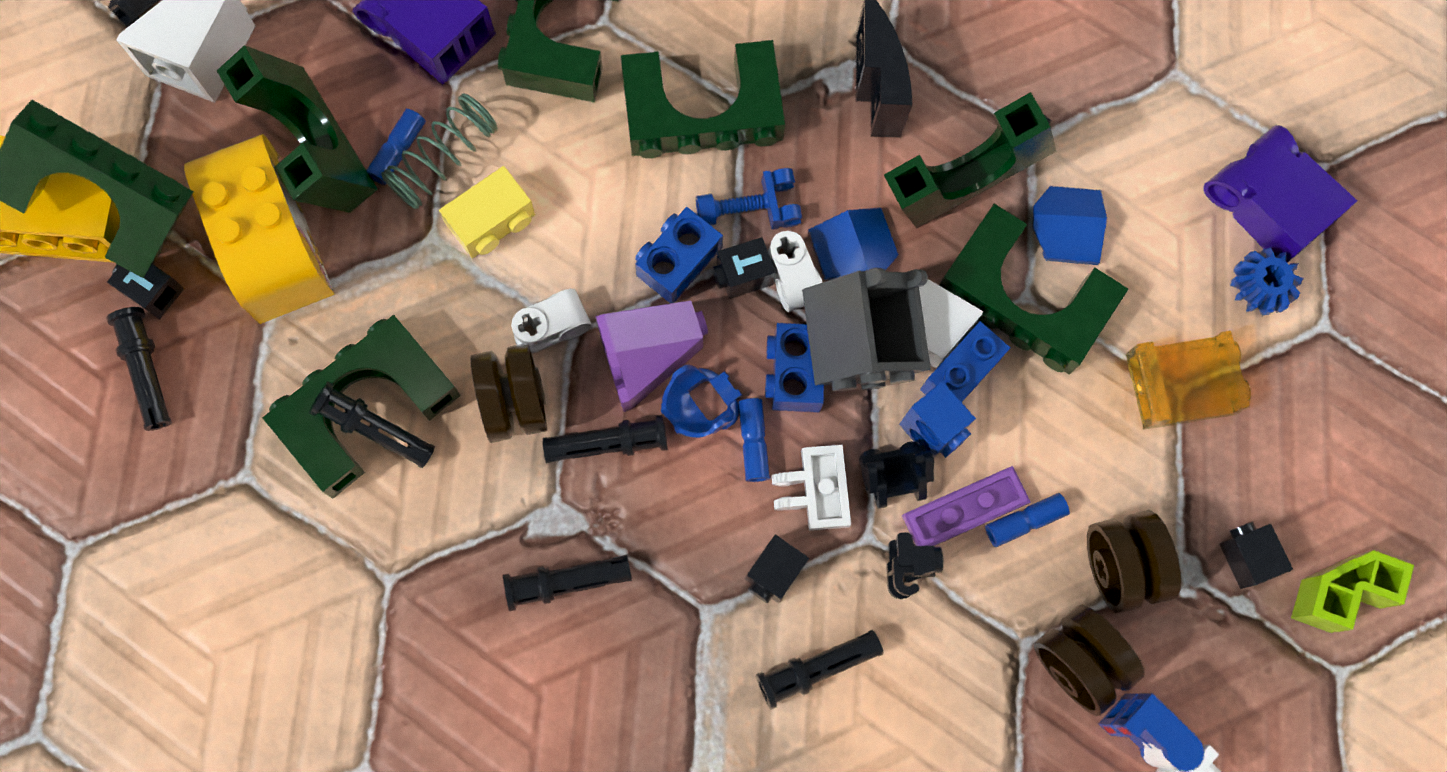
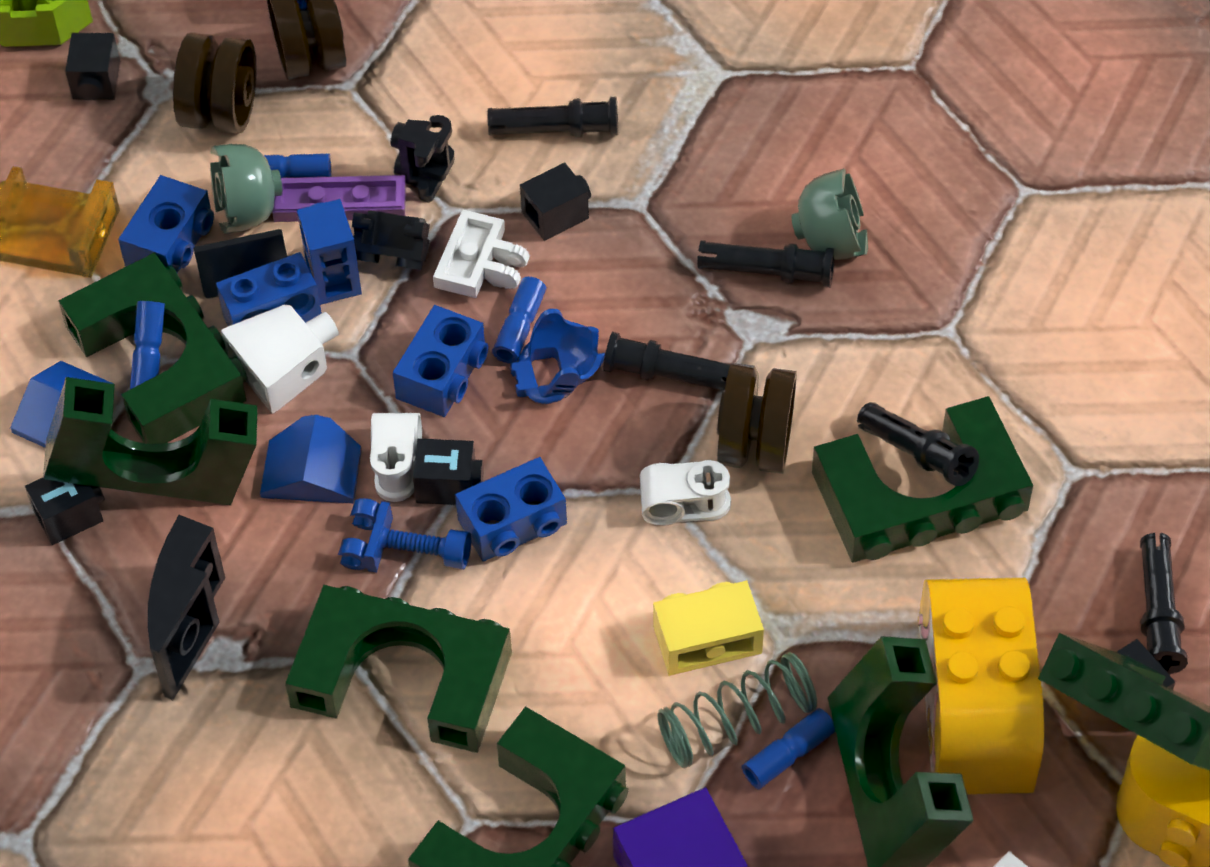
camera: 150 degrees left, 20 degrees down
medium lavender slope [596,301,708,412] -> none
dark grey container [802,268,931,392] -> none
none -> blue brick [118,175,214,274]
none -> blue piece [130,301,165,389]
none -> black slope [193,229,287,299]
none -> sand green cylinder [210,144,282,234]
none -> sand green cylinder [792,169,868,260]

